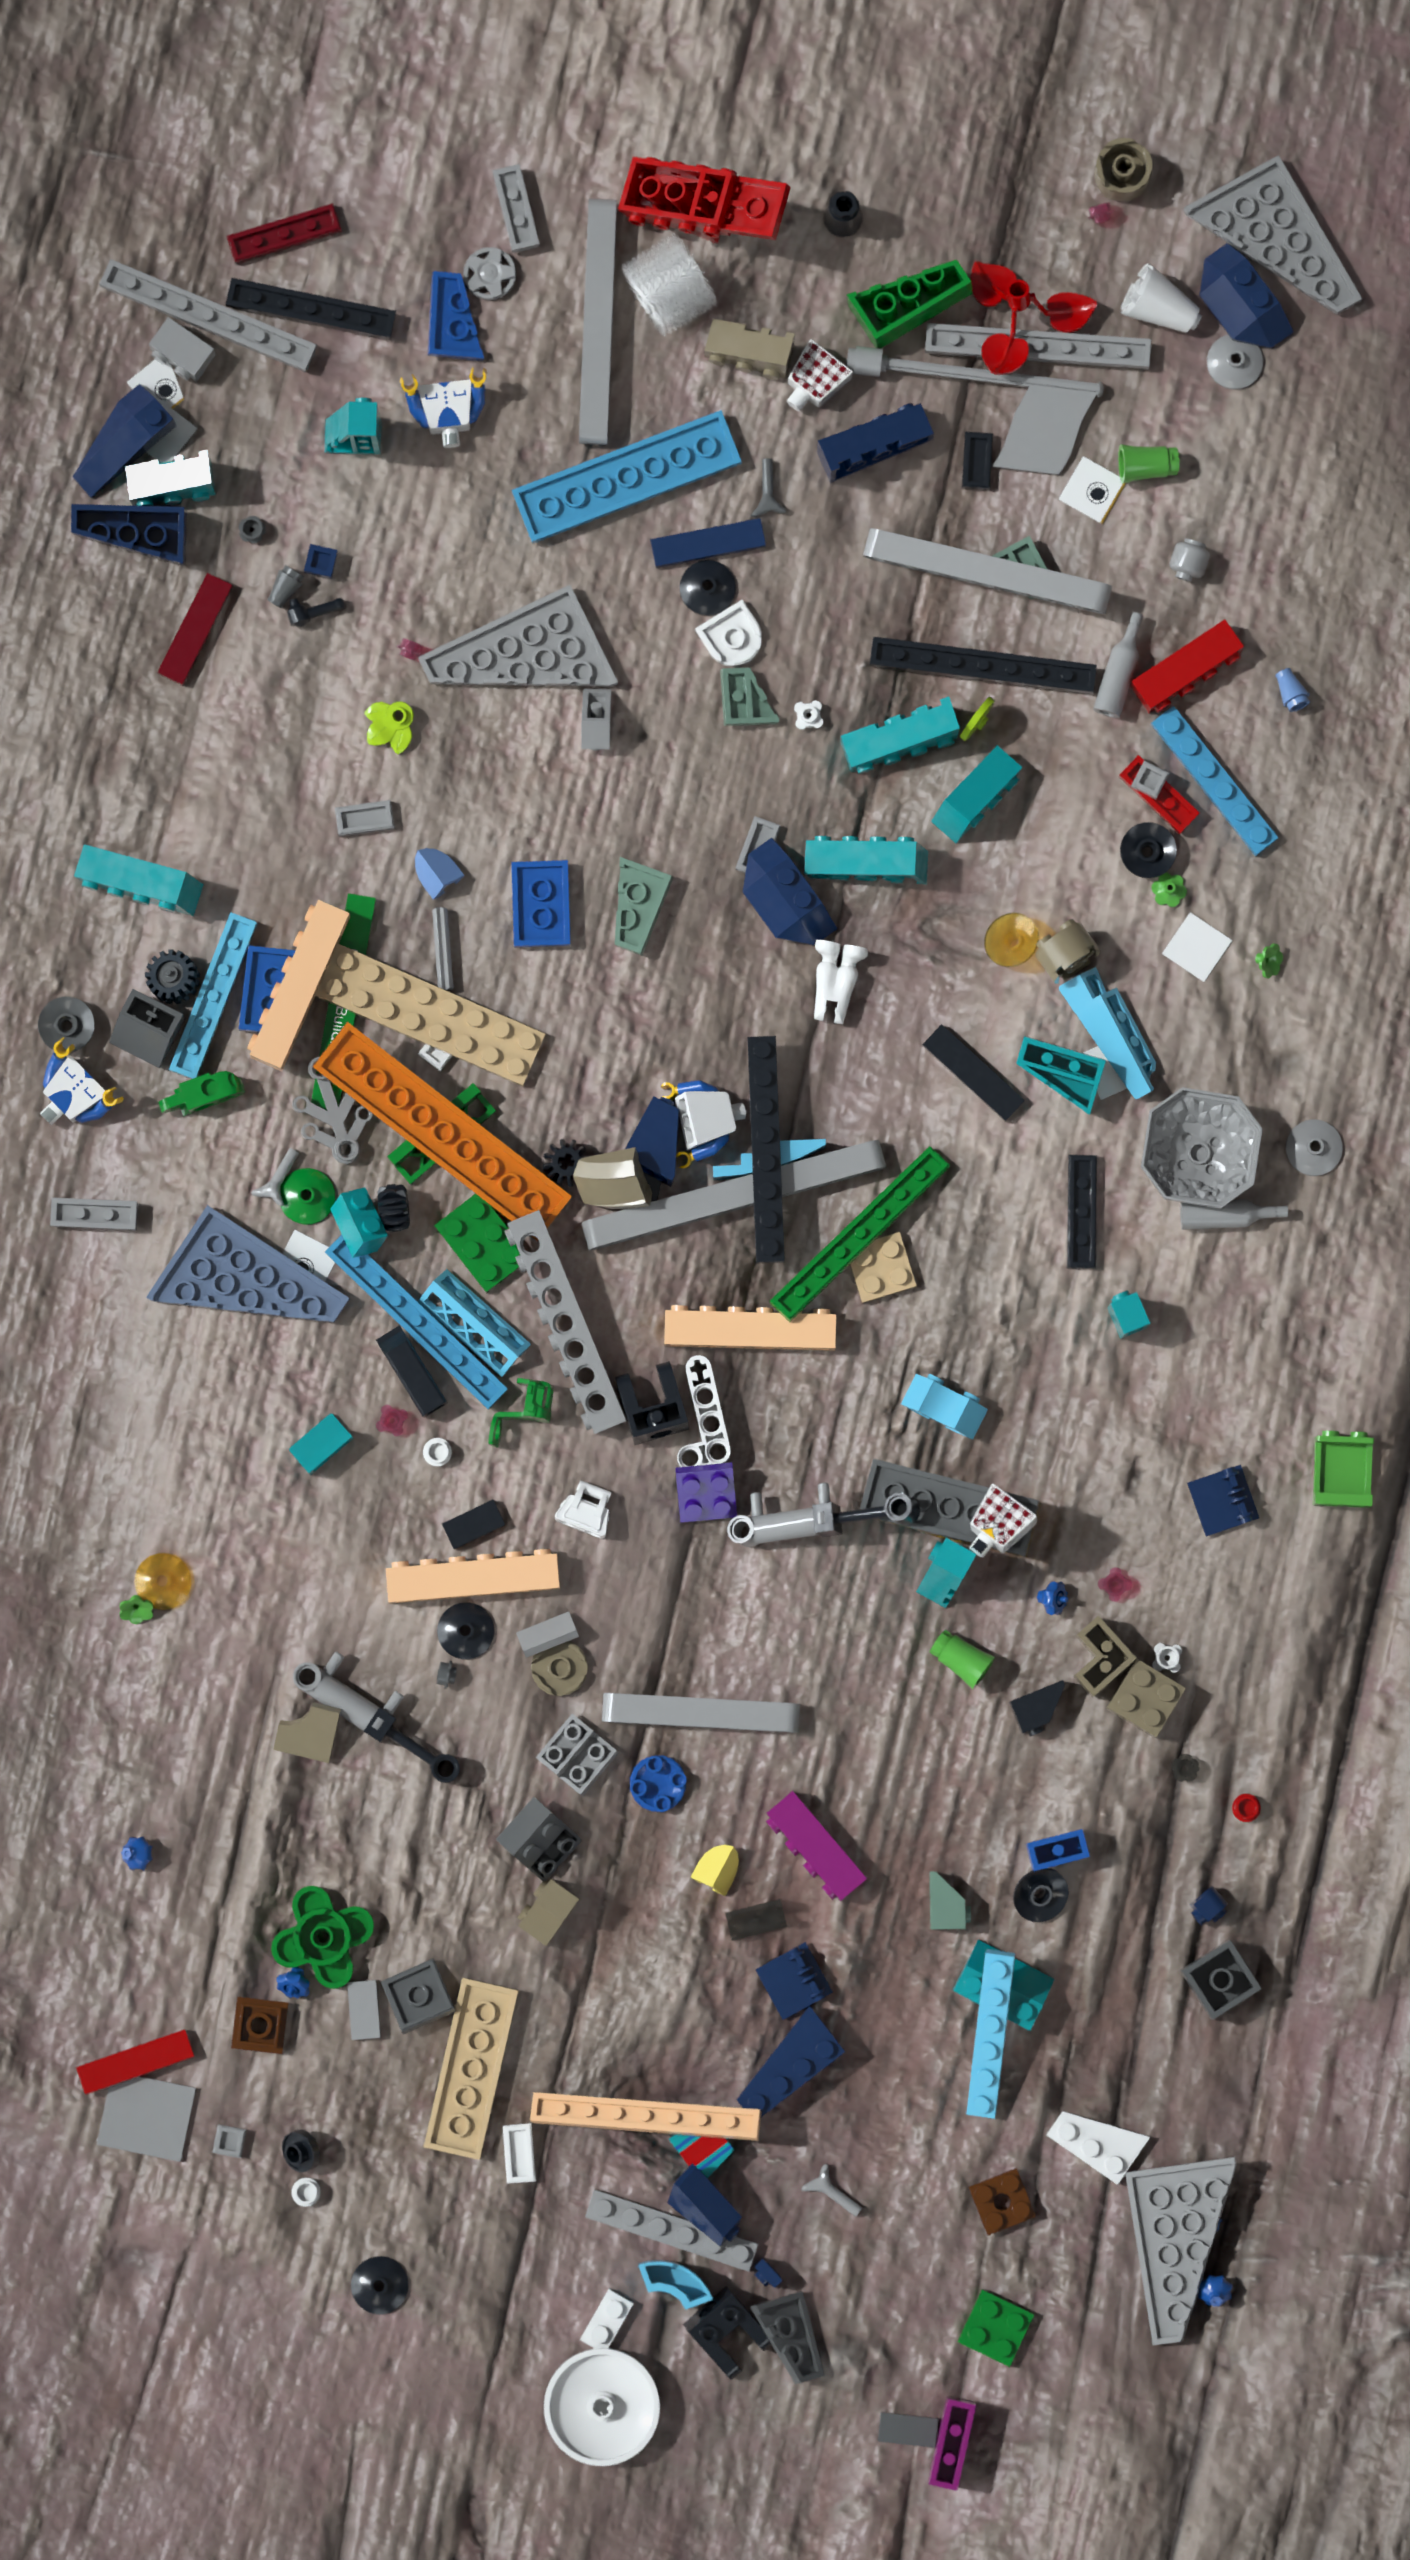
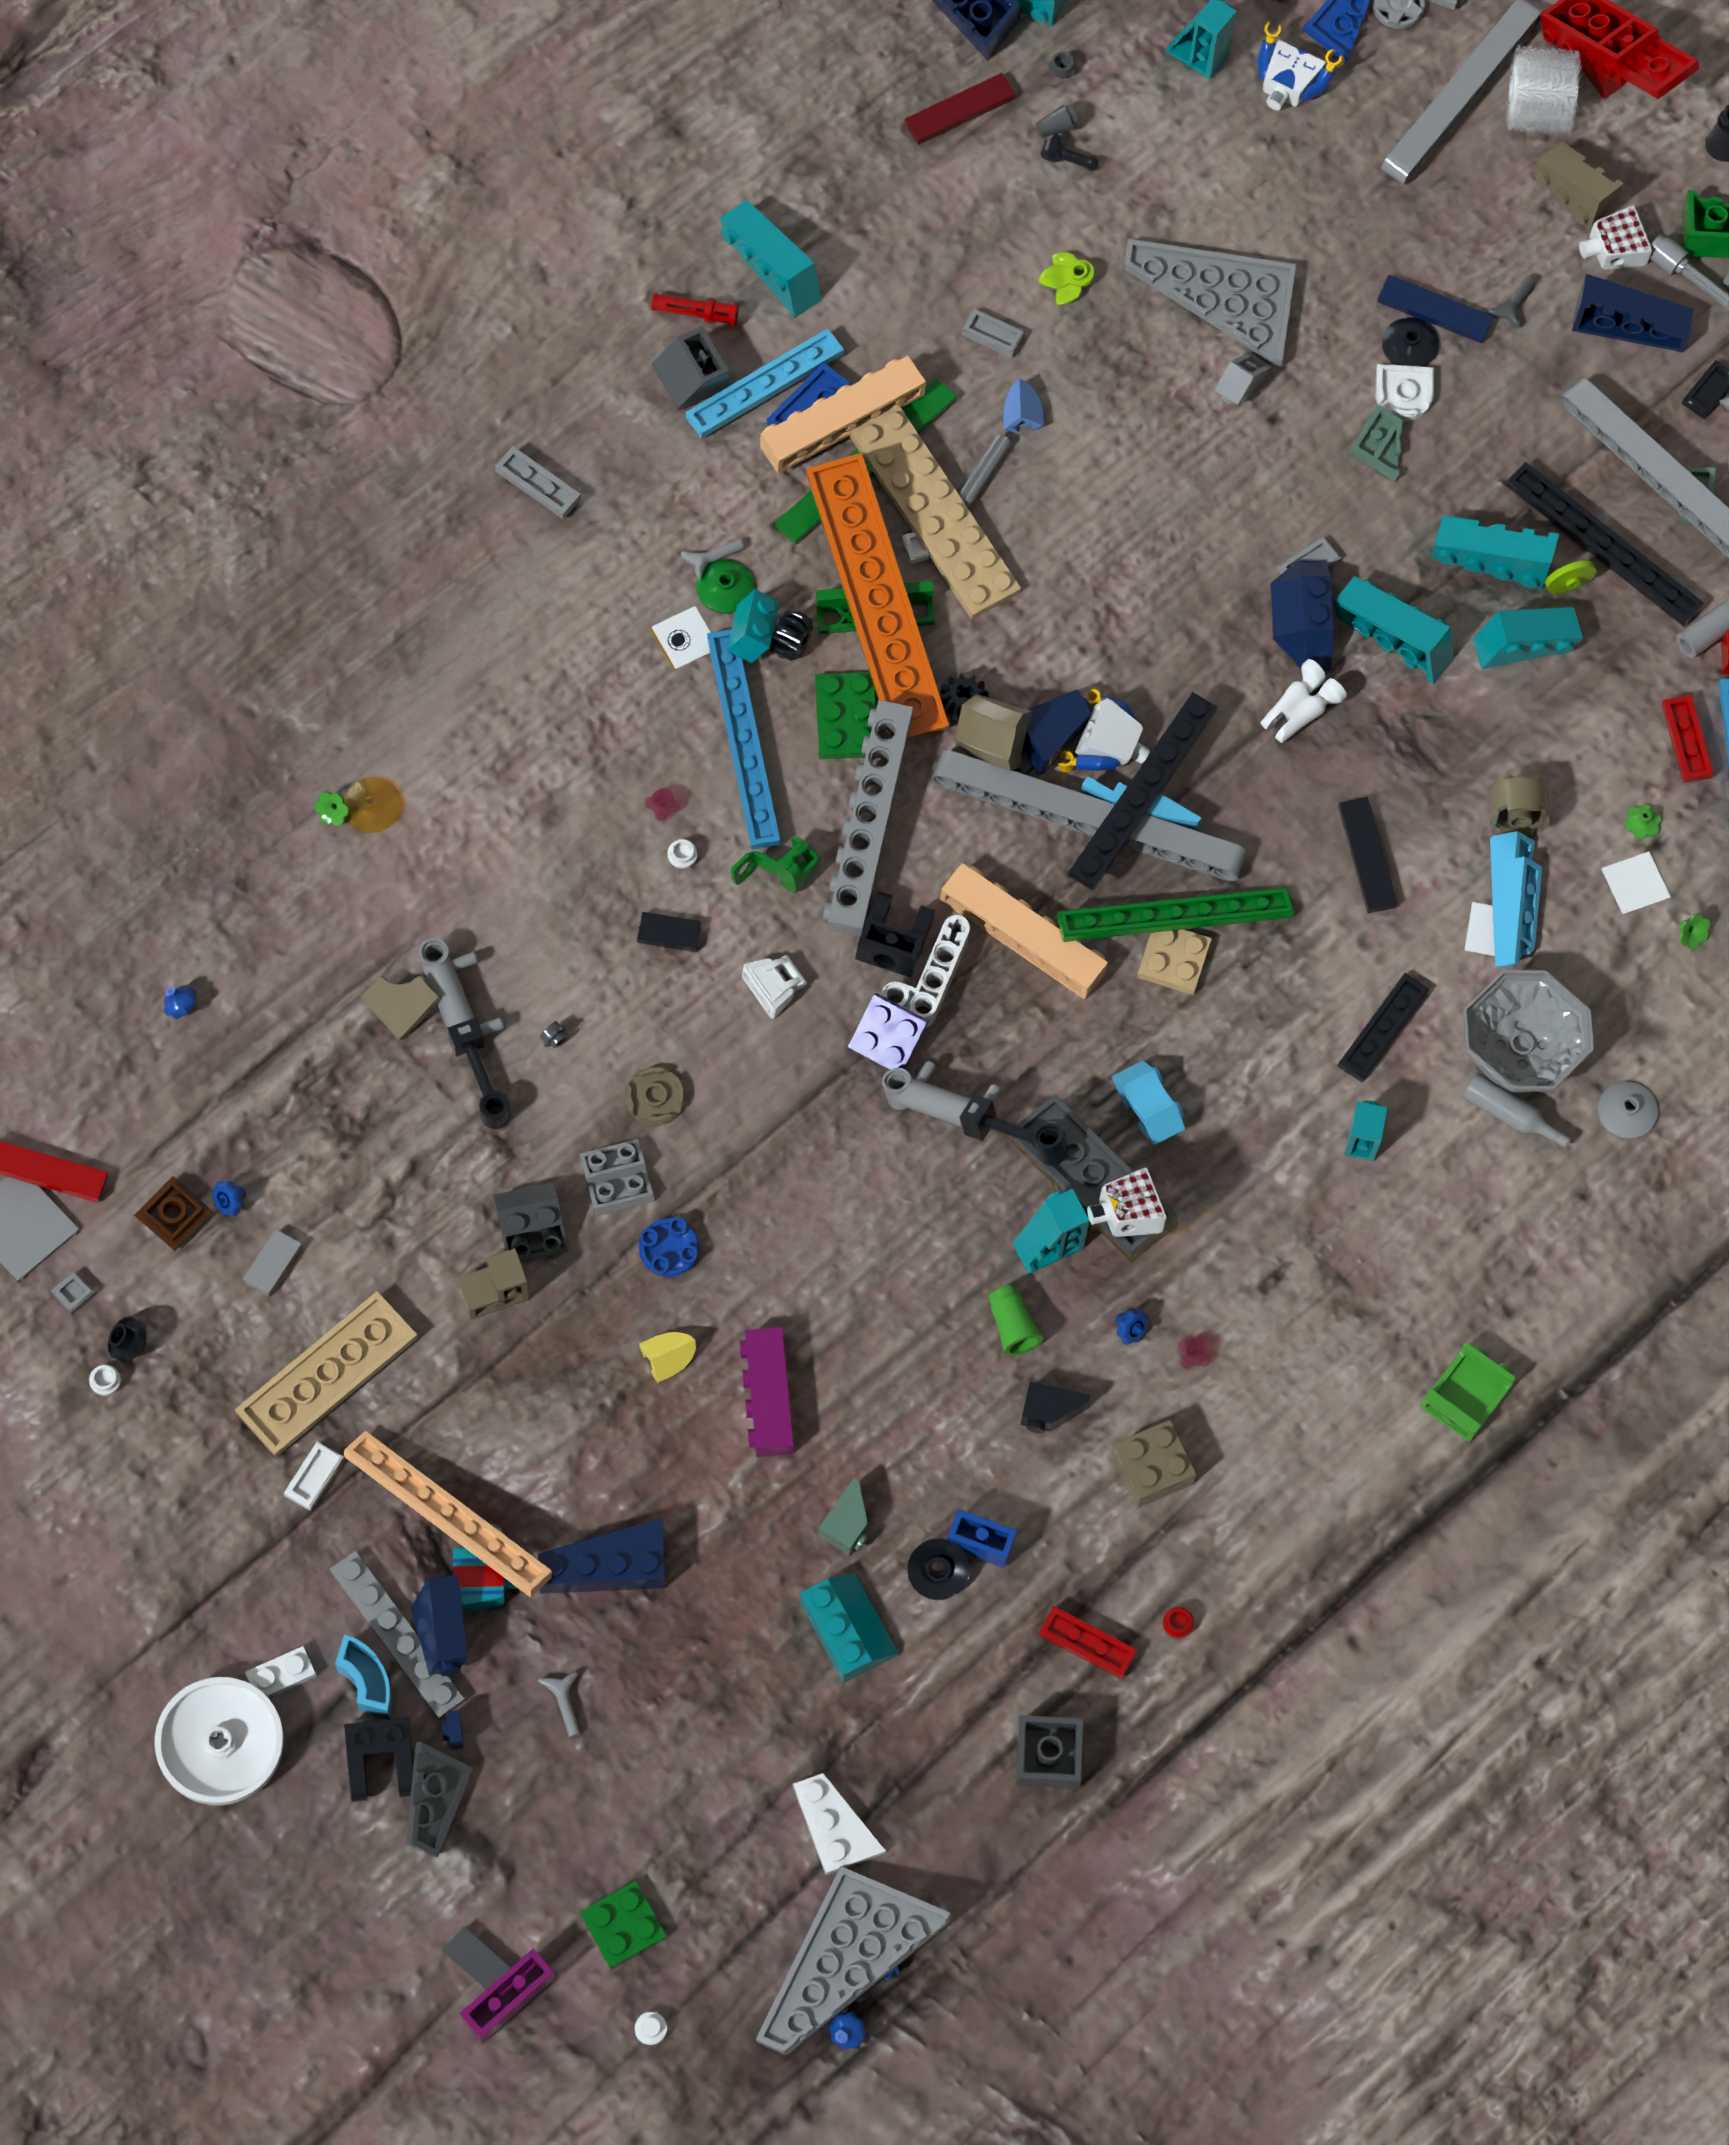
camera: 30 degrees right, 15 degrees down
dark grey dish [38,996,95,1053] -> none
torso [40,1037,124,1125] -> none
black wheel [145,949,200,1004] -> none
sand blue wing [146,1205,350,1323] -> none
green piece [158,1071,246,1117] -> none
green plant [271,1886,374,1989] -> none
teal panel [289,1414,354,1476] -> none
light grey plant [292,1057,372,1164] -> none
dark blue plate [304,544,338,579] -> none
black dish [351,2256,409,2314] -> none
black piece [376,1325,448,1418] -> none
dark grey tile [381,1959,456,2035] -> none
light nougat brick [386,1549,560,1604] -> none
clear pink plate [396,638,424,661] -> none
medium azure fence [417,1269,531,1377] -> none
black dish [437,1602,494,1660] -> none
blue plate [511,860,571,948] -> none
dark azure plate [512,410,742,544] -> none
light grey tile [516,1611,579,1658] -> none
light grey beam [602,1693,800,1733] -> none
sand green wing [615,857,673,956] -> none
clear smoke hinge [725,1899,787,1941] -> none
dark blue hinge [755,1942,833,2020] -> none
white plate [794,700,823,730] -> none
medium azure plate [966,1949,1015,2119] -> none
reddish brown piece [969,2168,1036,2236] -> none
clear yellow dish [984,913,1039,967] -> none
teal wedge [1016,1036,1106,1115] -> none
dark tan brick [1073,1616,1137,1697] -> none
black dish [1120,822,1177,879] -> none
light grey tile [1131,761,1169,800] -> none
white plate [1152,1643,1182,1673] -> none
clear smoke plate [1171,1754,1199,1782] -> none
dark blue hinge [1187,1465,1259,1537] -> none
dark blue plate [1190,1886,1228,1926] -> none
none -> white plate [635,2012,667,2045]
none -> red pin [651,293,739,328]
none -> red plate [1038,1606,1137,1680]

